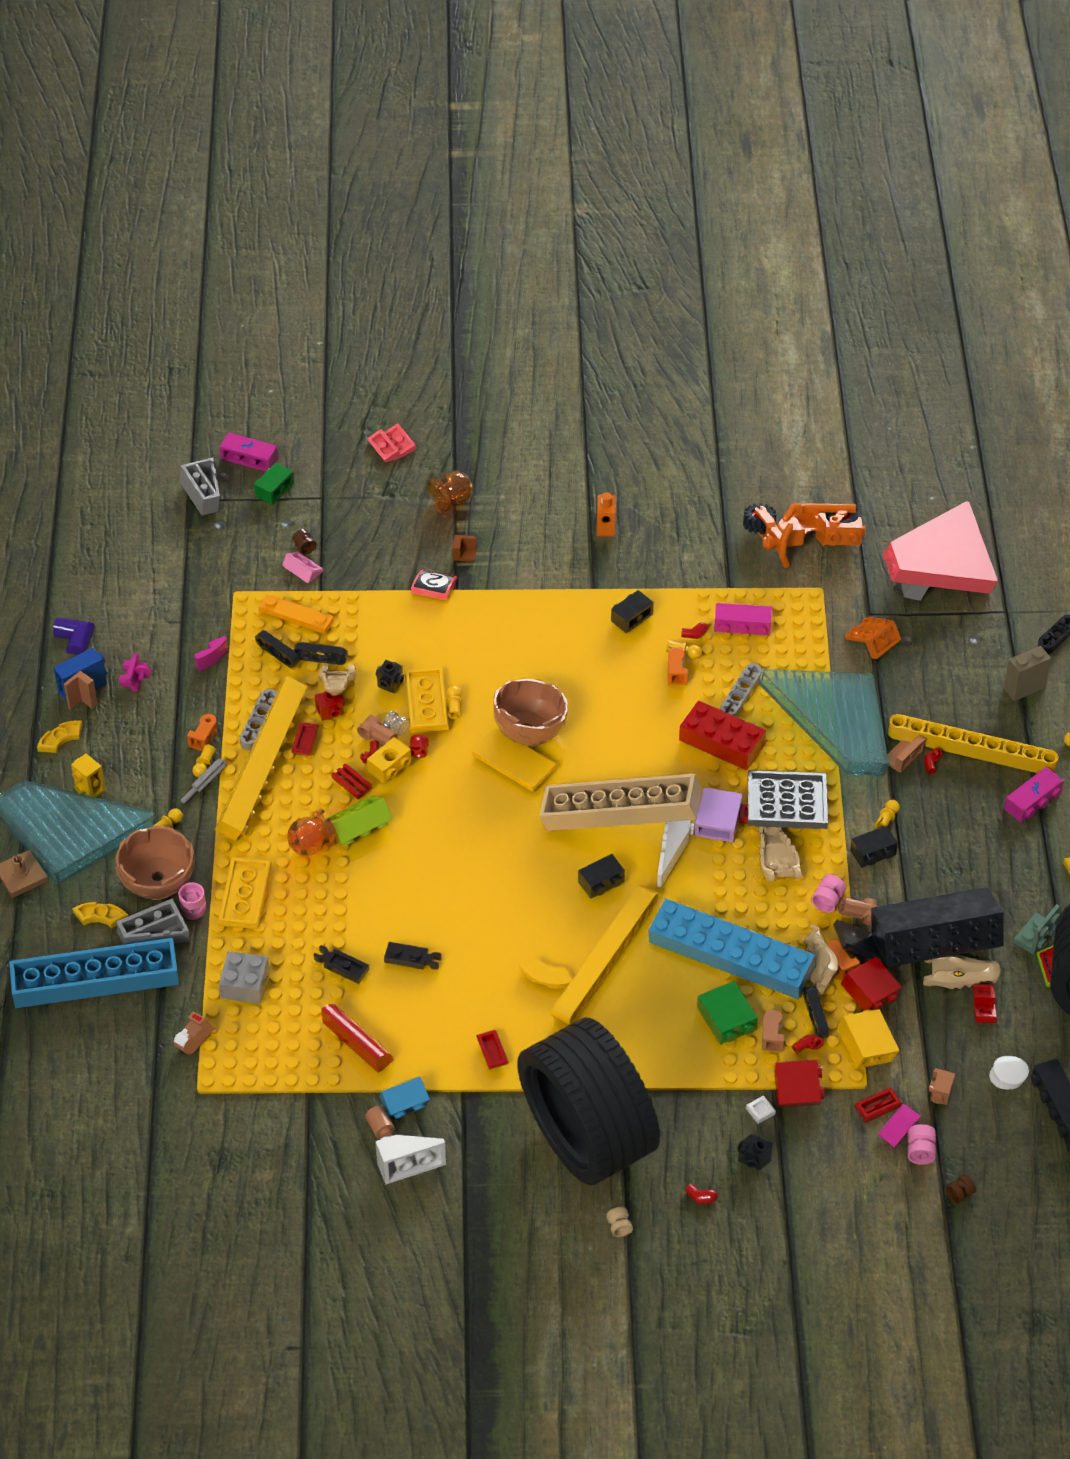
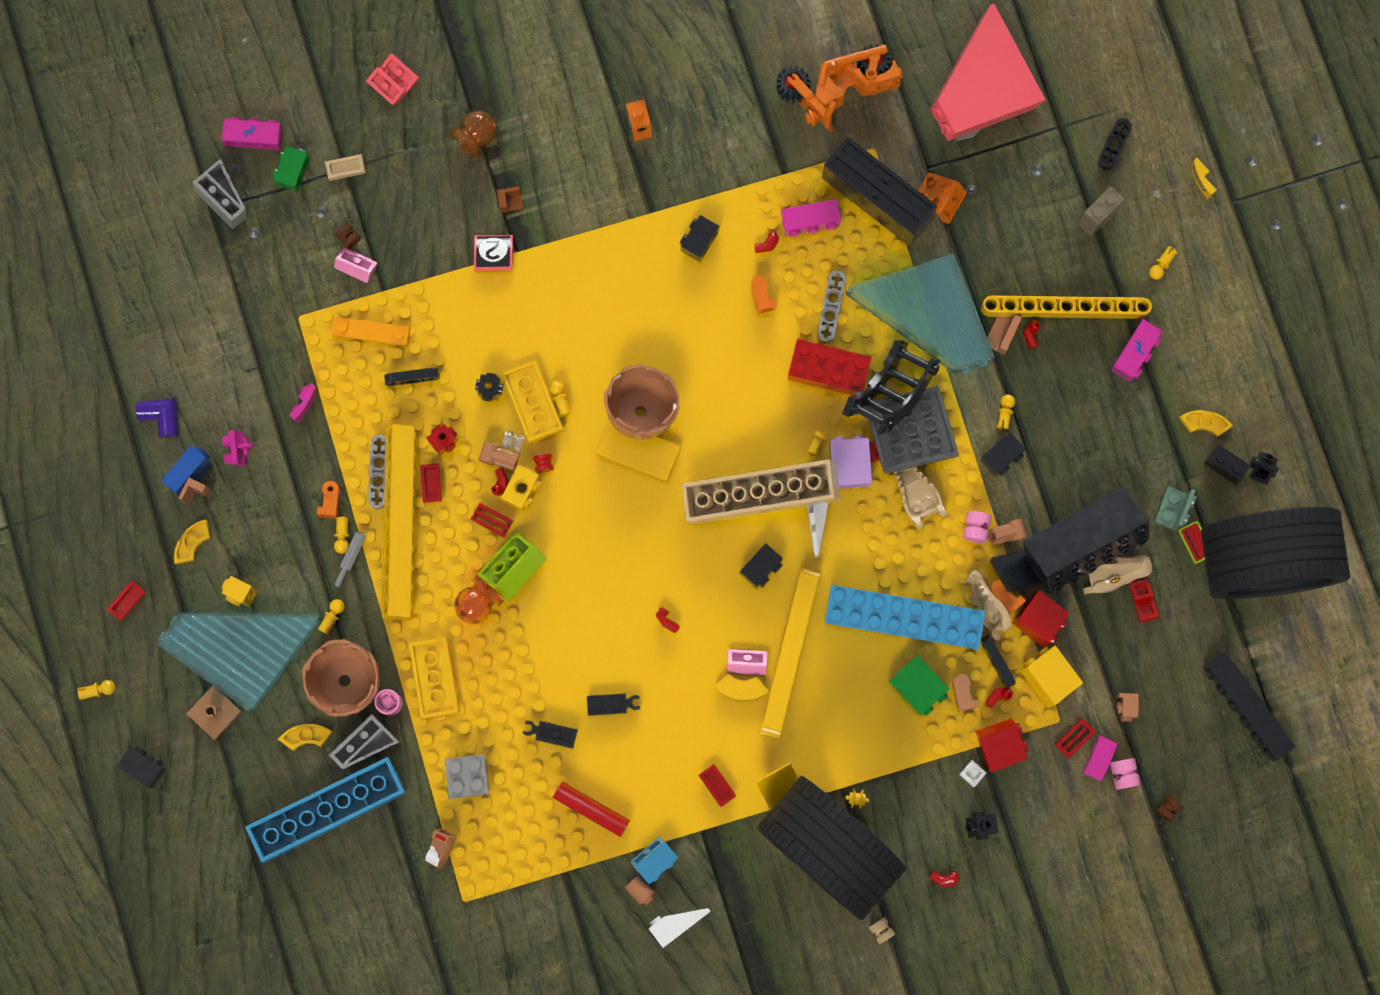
camera: 15 degrees left, 30 degrees up
black beam [255,630,300,668] -> none
tan animal [318,664,356,696] -> none
yellow pin [666,640,702,659] -> none
white piece [989,1056,1029,1090] -> none
none -> tan tile [325,154,366,181]
none -> red arm [656,607,680,633]
none -> bright pink slope [727,649,767,675]
none -> black brick [822,136,938,247]
none -> black fence [842,340,941,435]

